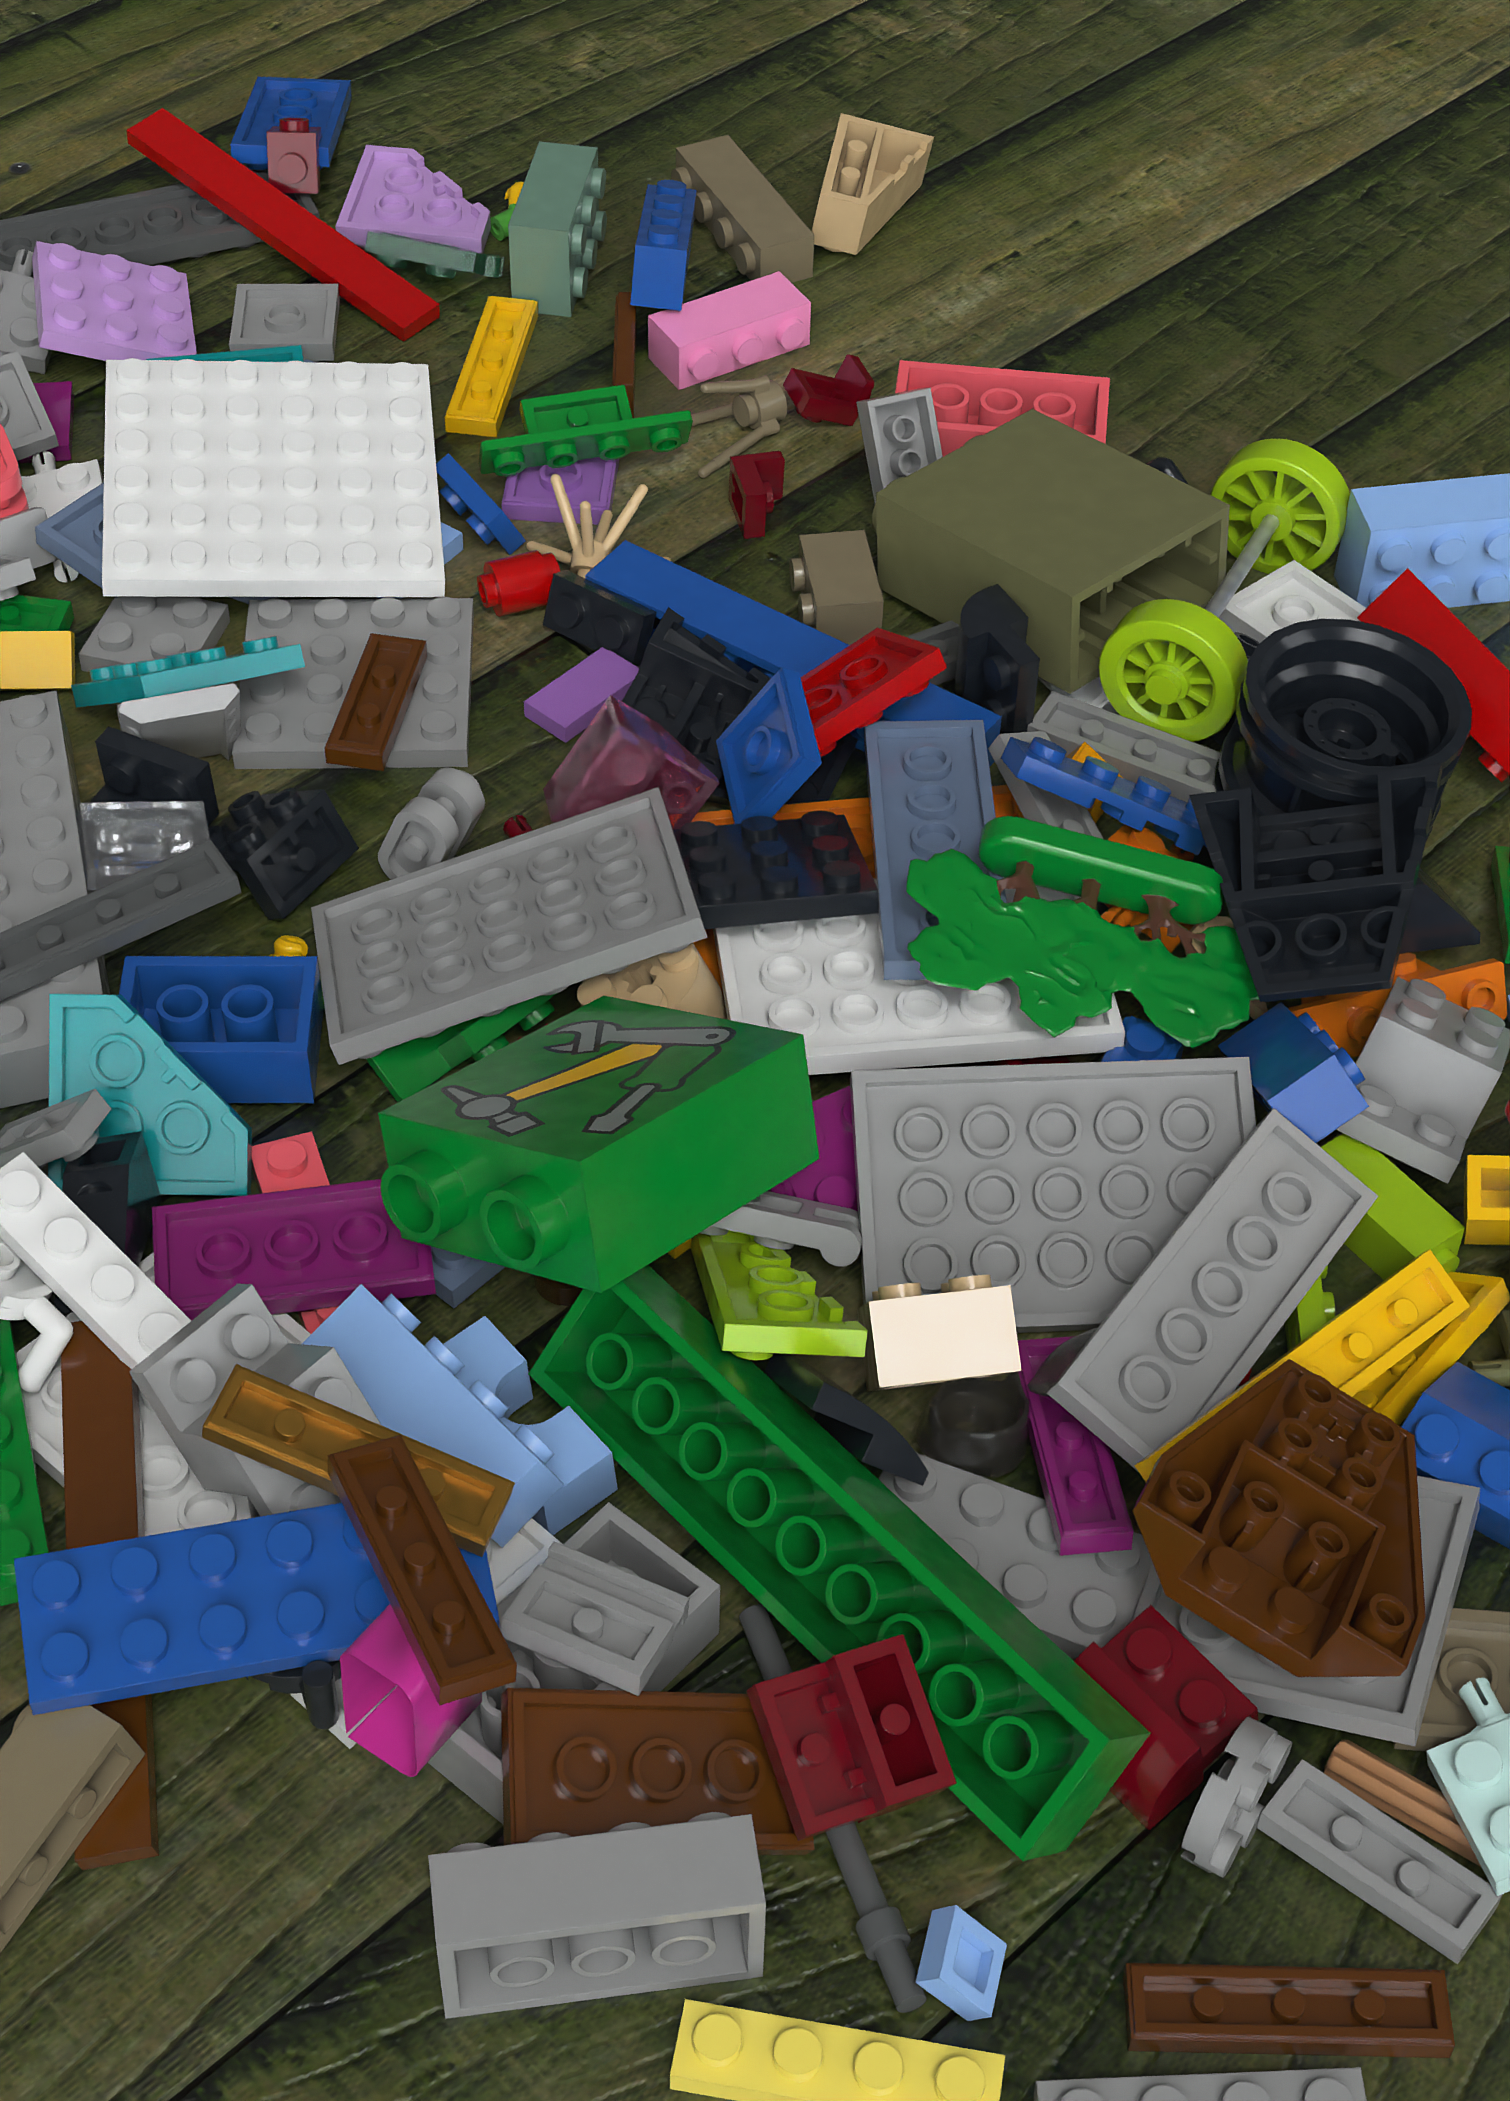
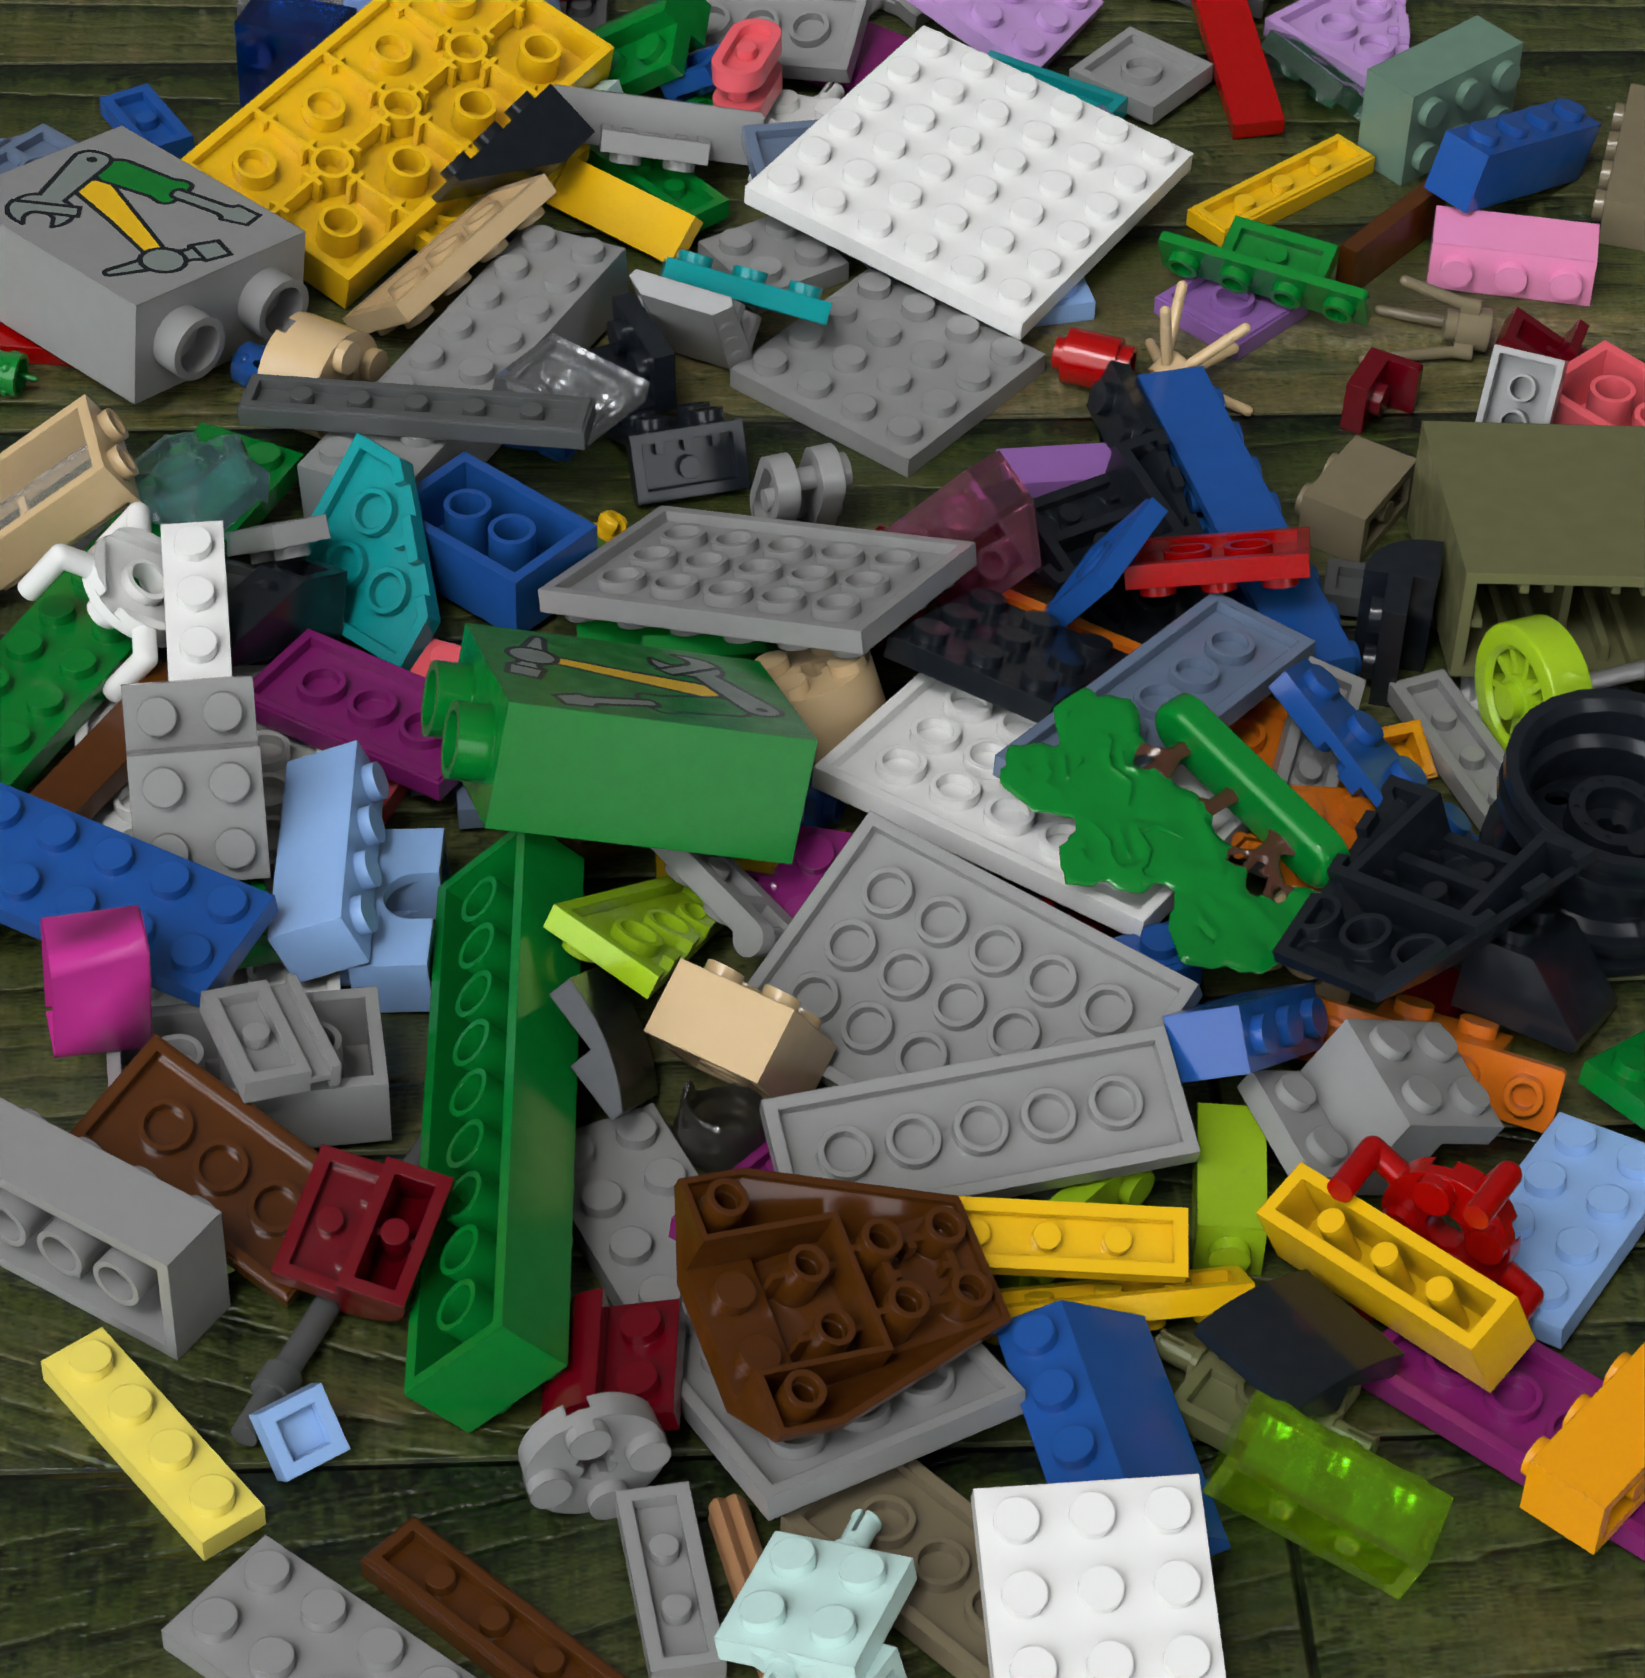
camera: 40 degrees right, 5 degrees down
pearl gold tile [202,1364,515,1557] -> none
reddish brown tile [325,633,427,771] -> none
reddish brown tile [328,1435,517,1706] -> none
blue plate [436,453,526,555] -> none

